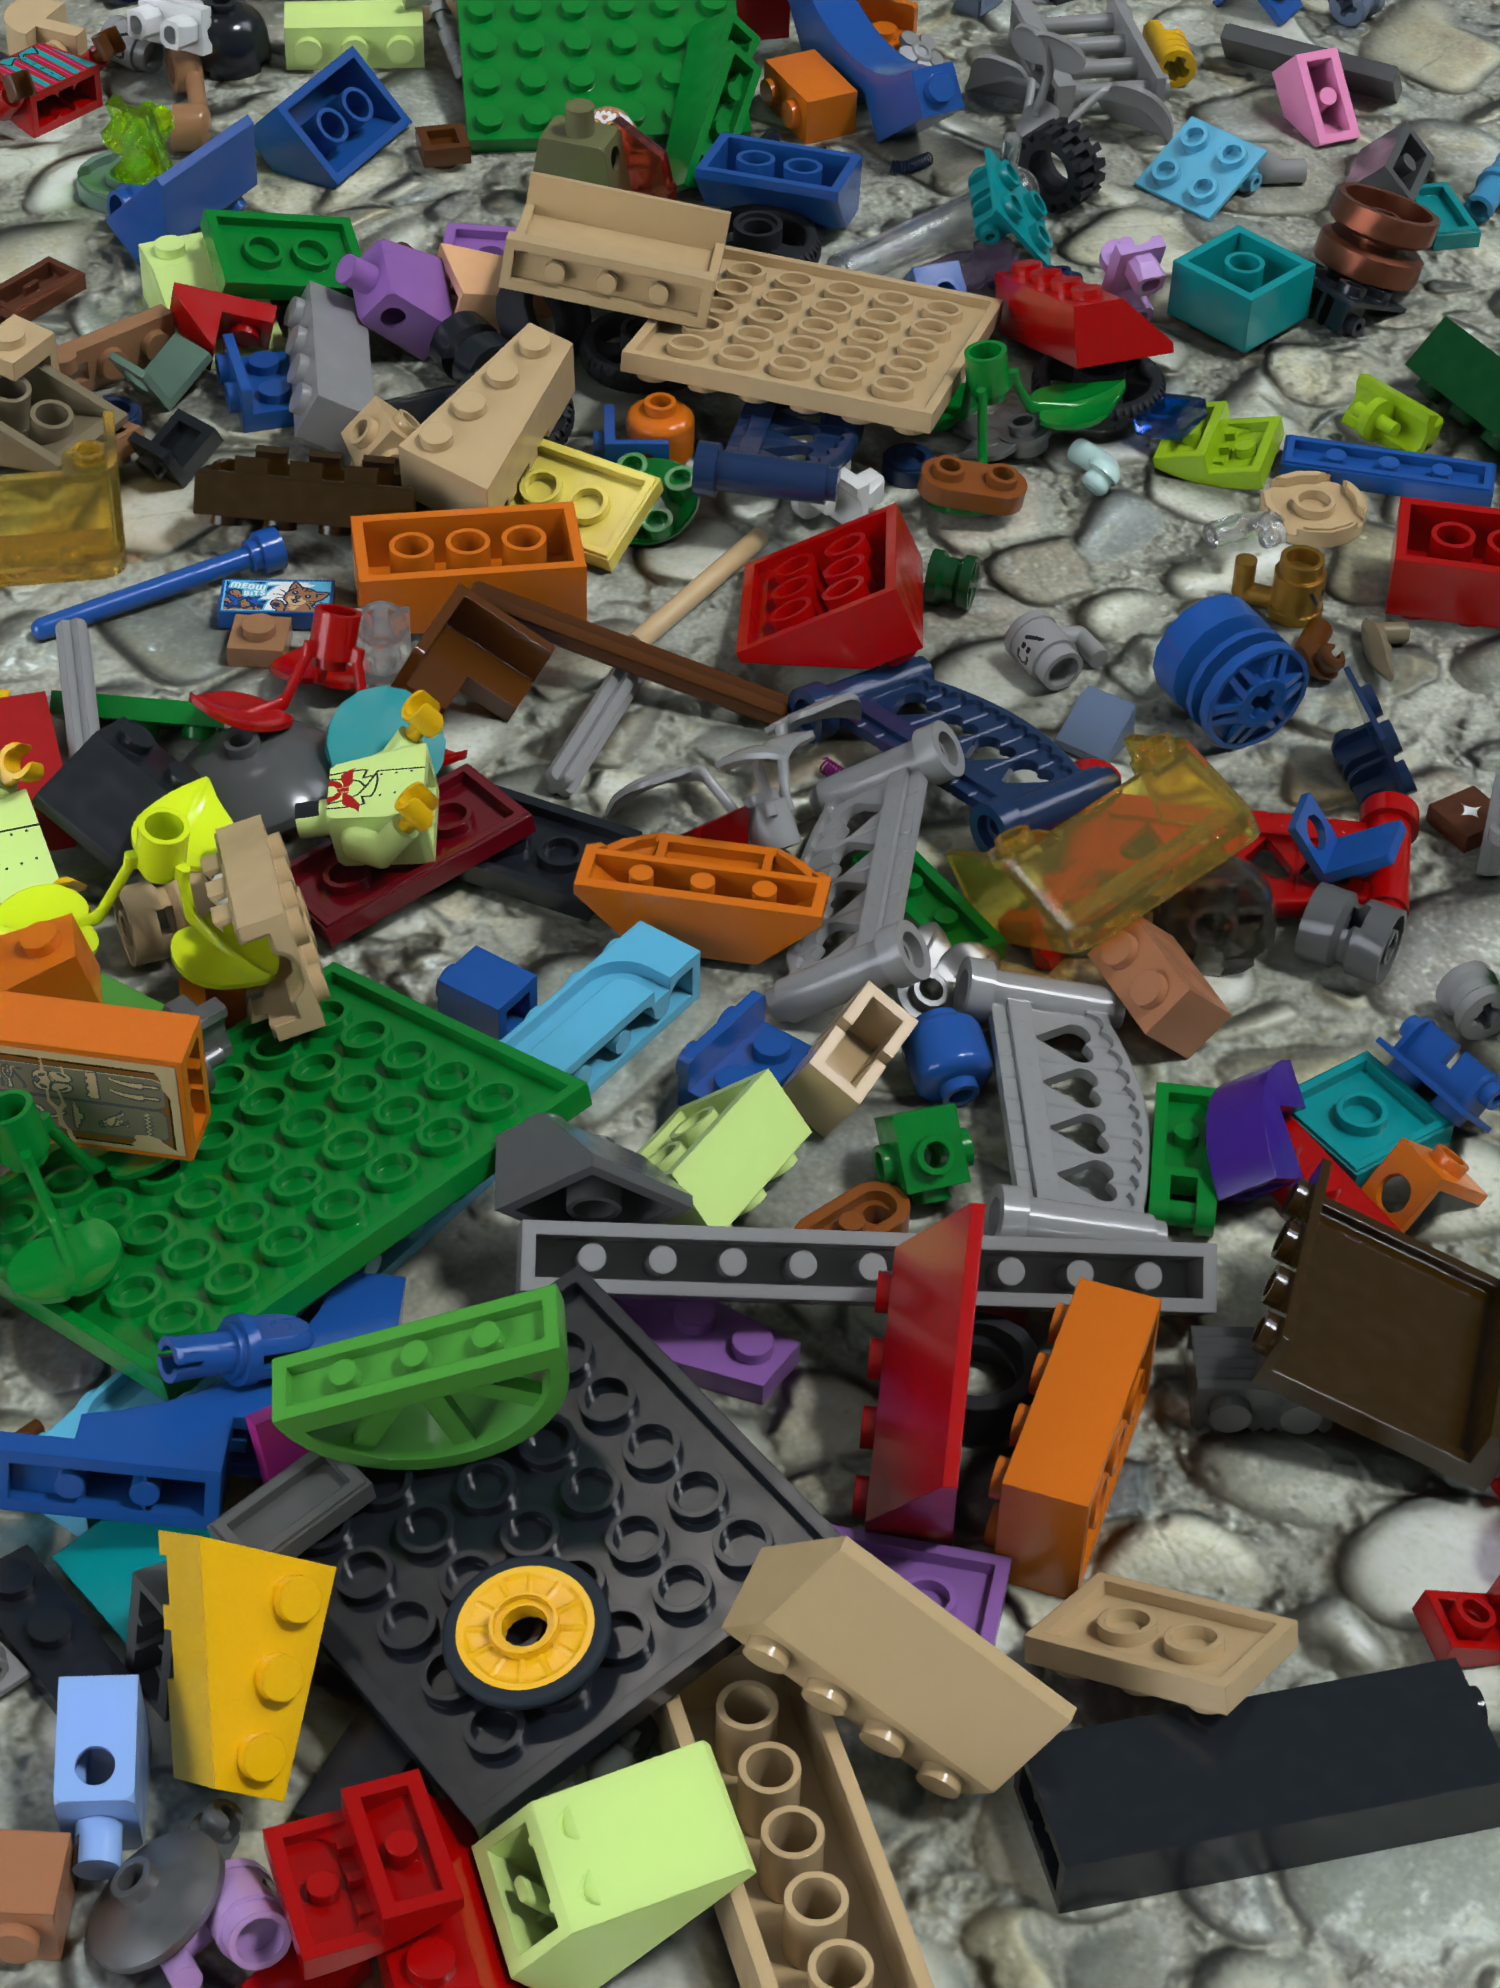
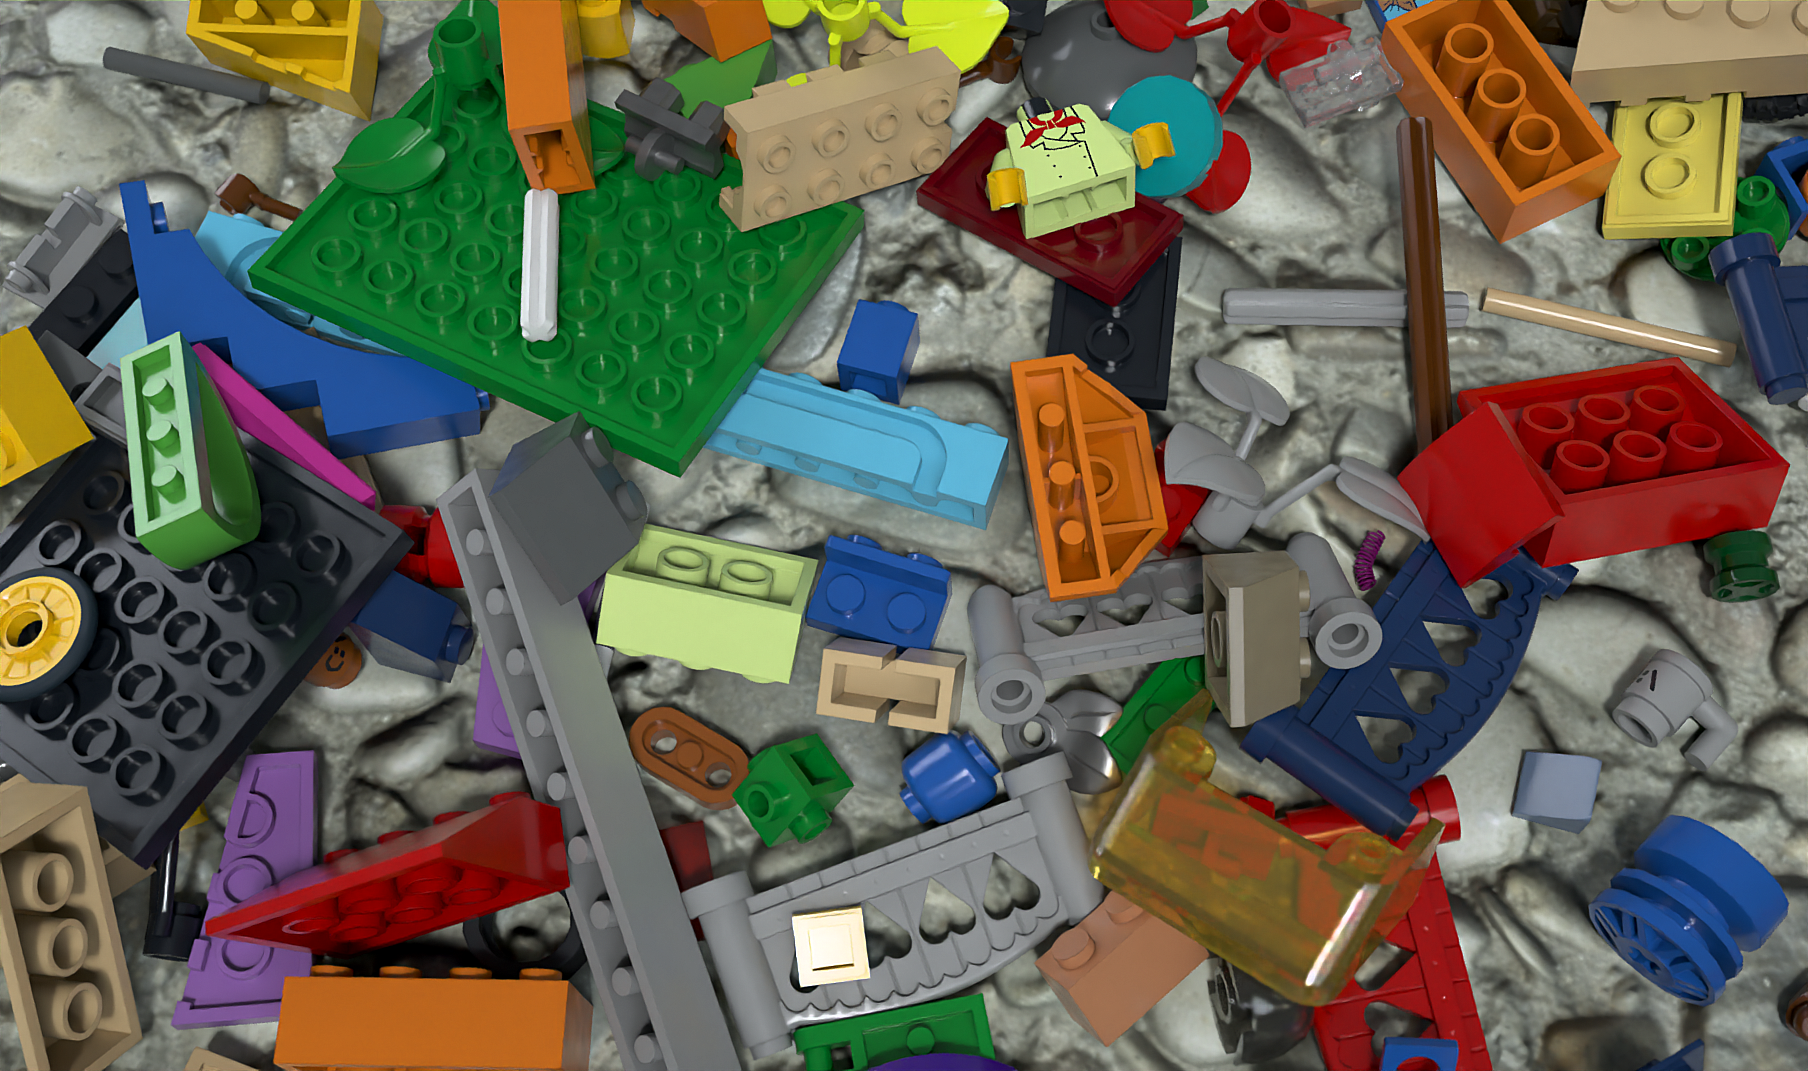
camera: 80 degrees right, 25 degrees up
blue arm [157,1313,315,1387] -> none
reddish brown panel [391,583,555,722] -> none
none -> white axle [520,188,559,342]
none -> tile [792,906,870,987]
none -> dark tan slope [1203,550,1311,727]
none -> red slope [1396,402,1566,588]

